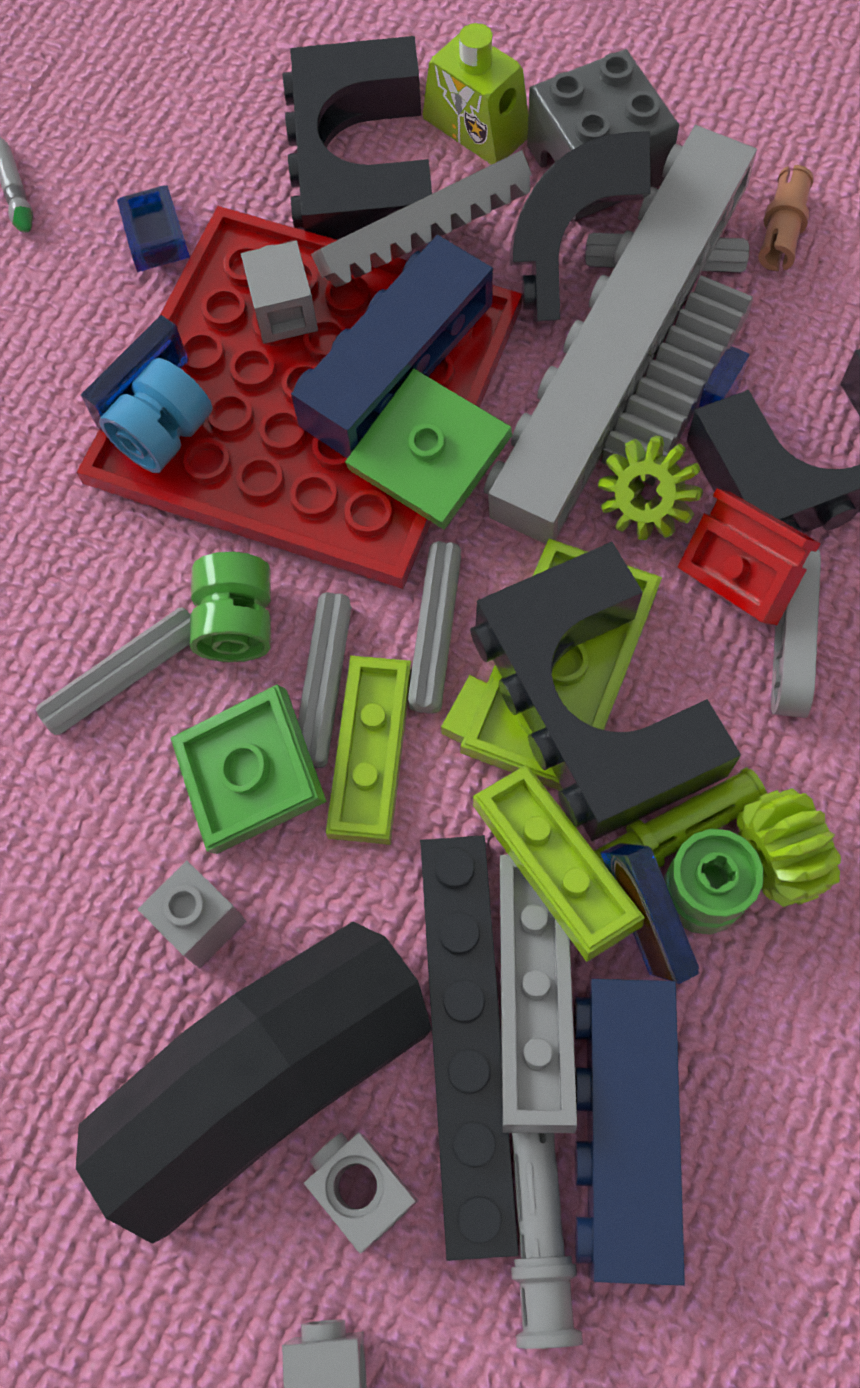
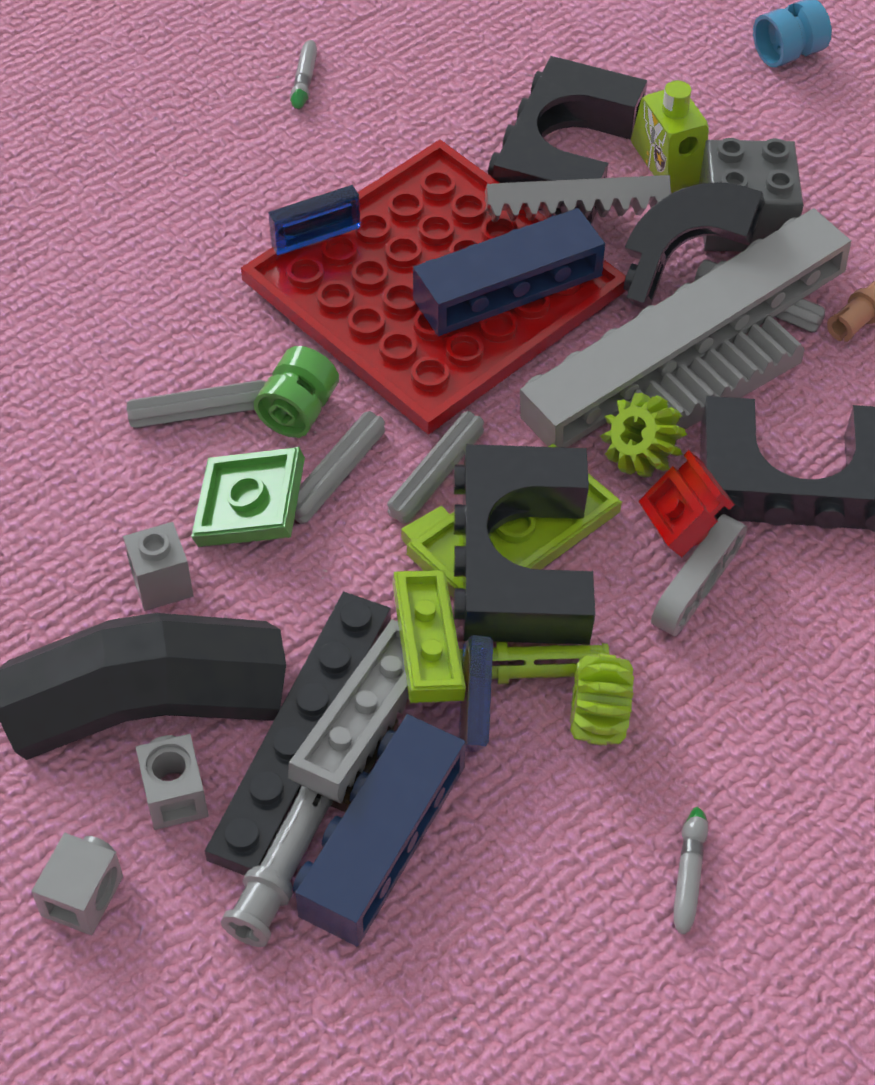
camera: 20 degrees right, 15 degrees down
dark azure wheel [99,358,213,473] -> none
clear blue tile [117,185,190,272] -> none
light grey brick [241,240,318,344] -> none
lime tile [326,655,412,845] -> none
bright green plate [345,369,513,530] -> none
bright green wheel [661,829,763,935] -> none
clear blue tile [698,346,750,408] -> none

